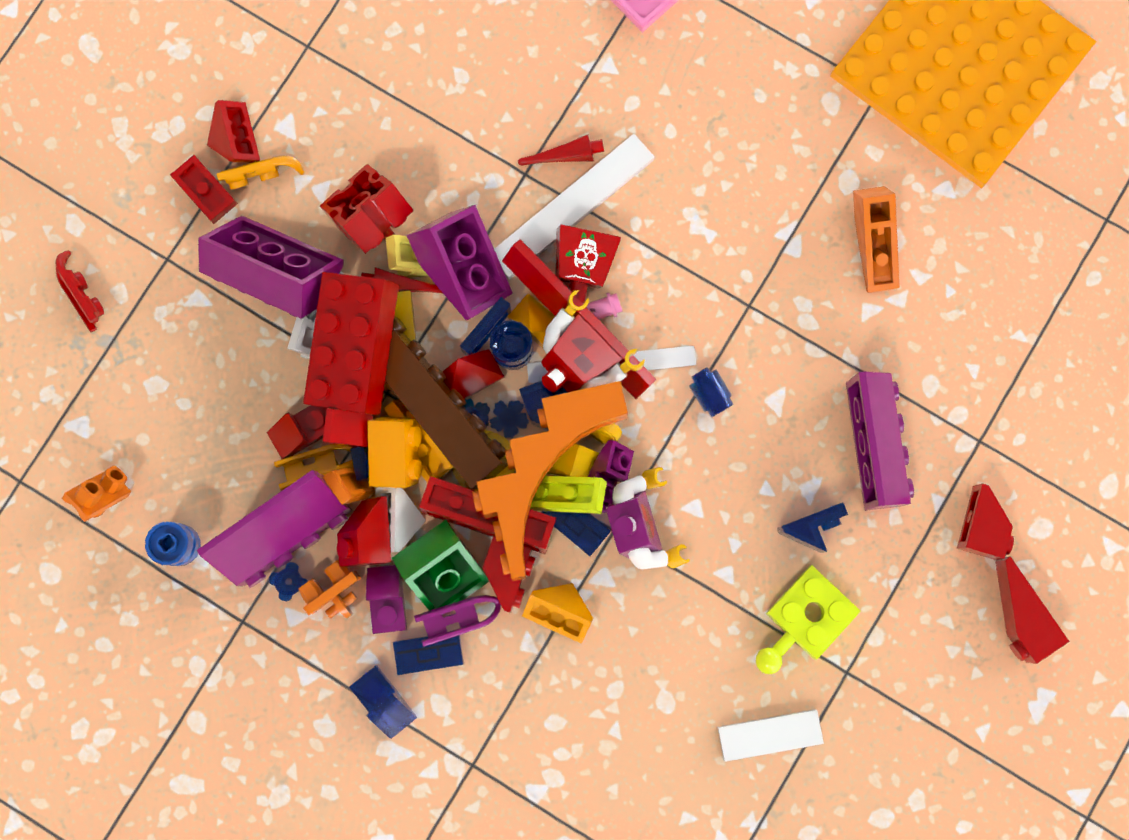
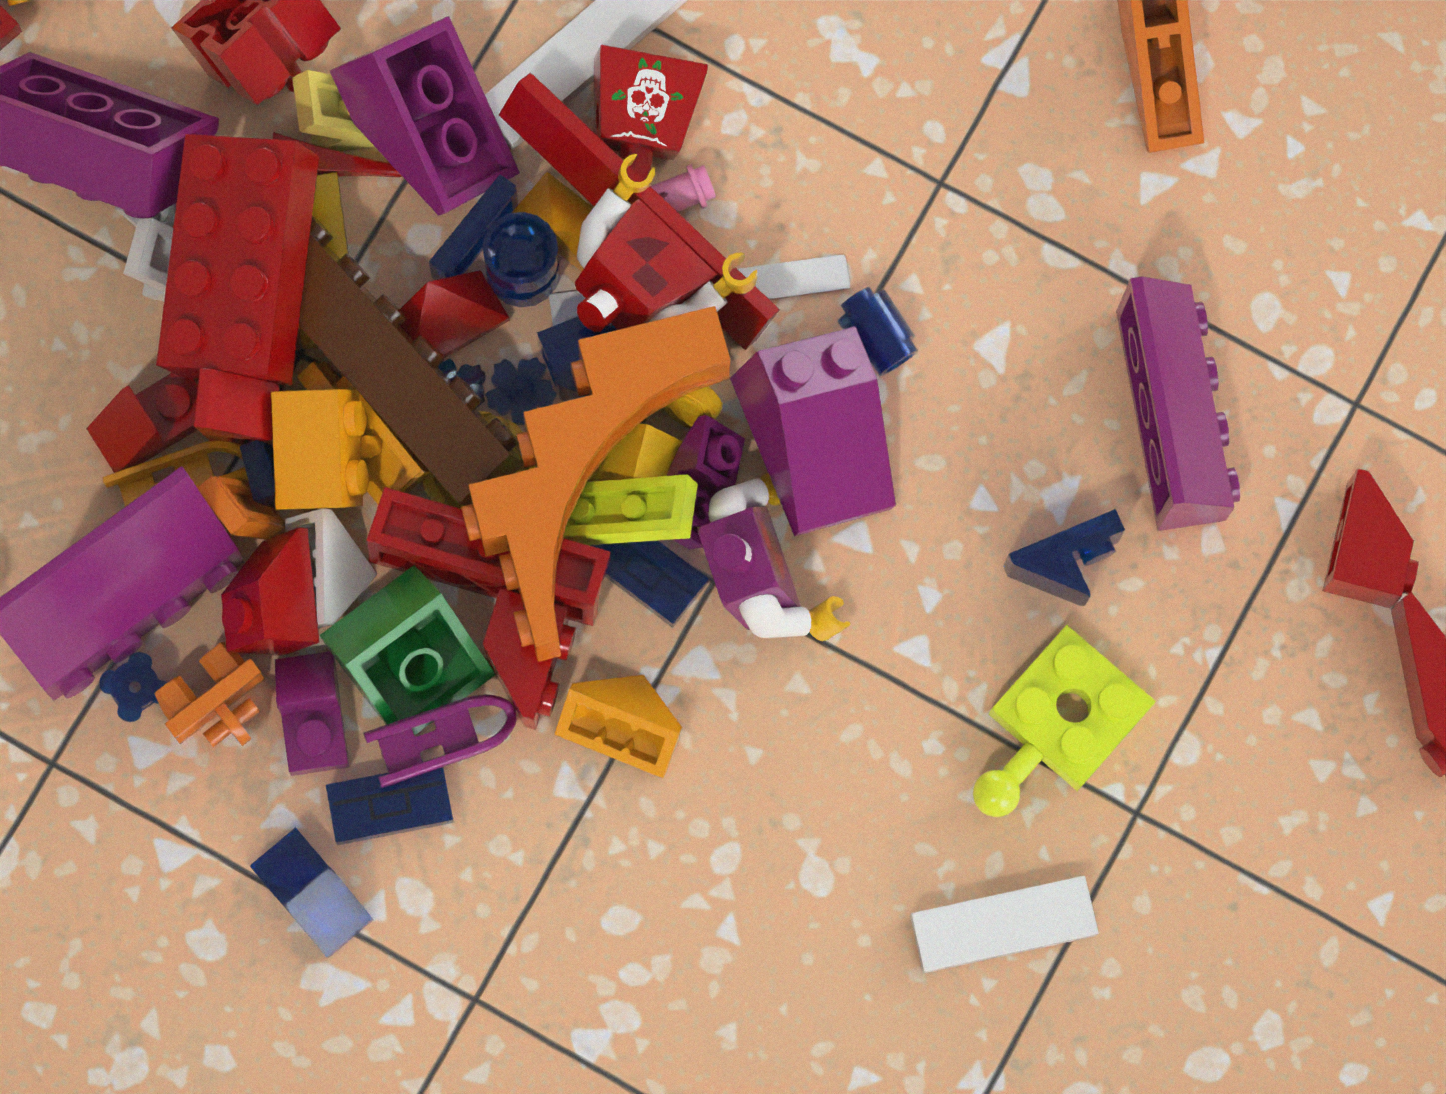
camera: 10 degrees left, 5 degrees down
none -> magenta slope [730,327,896,537]

